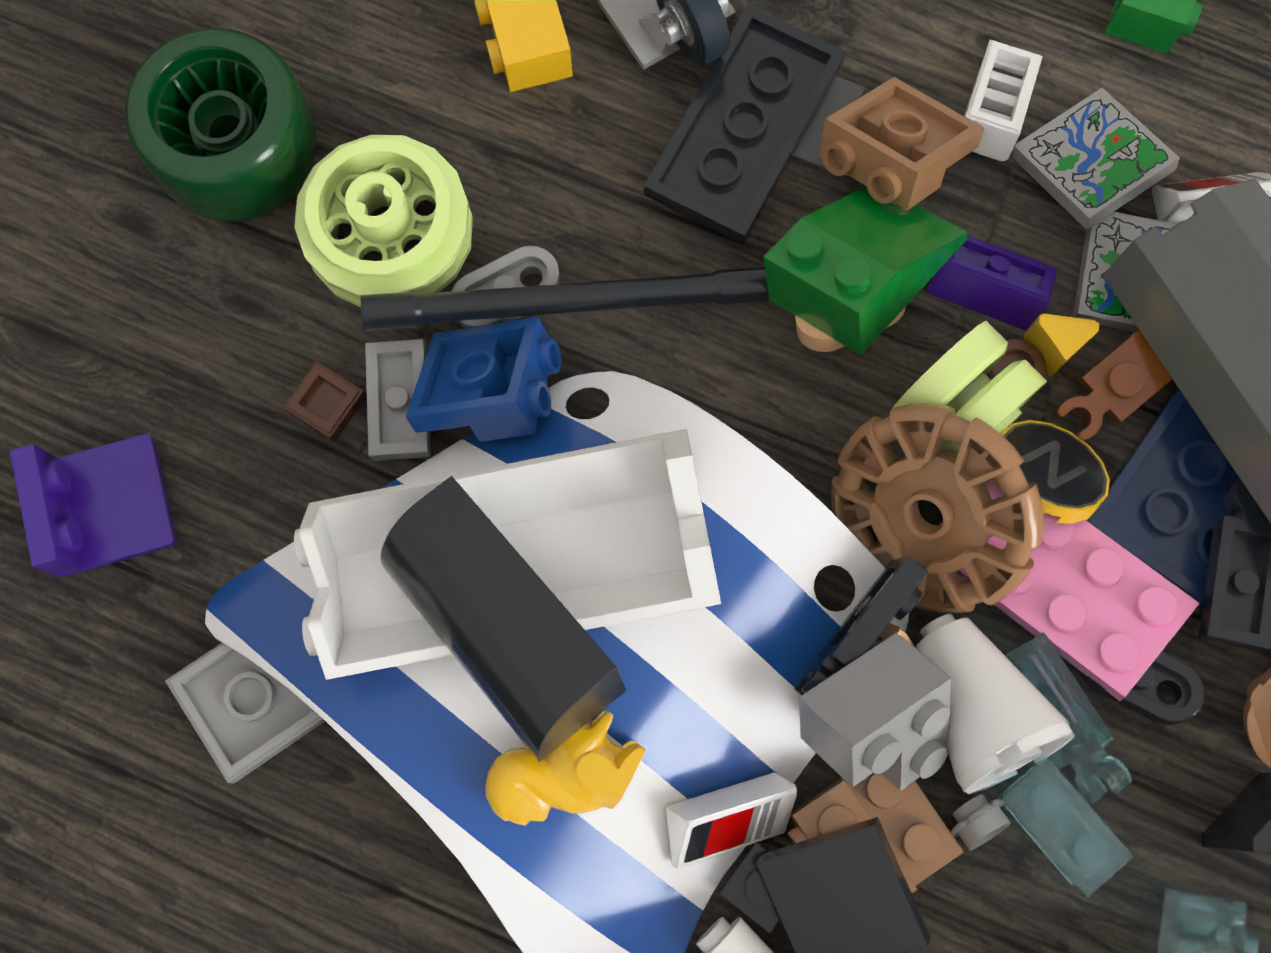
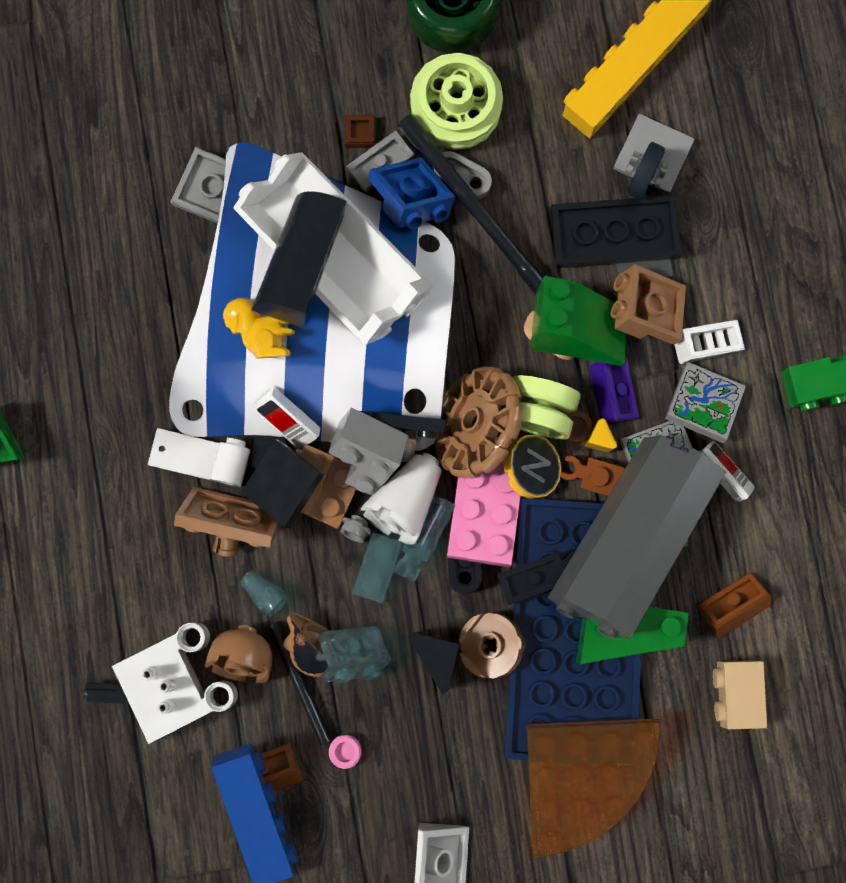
camera: 55 degrees right, 5 degrees up
dark purple bracket [9,434,177,578] -> none

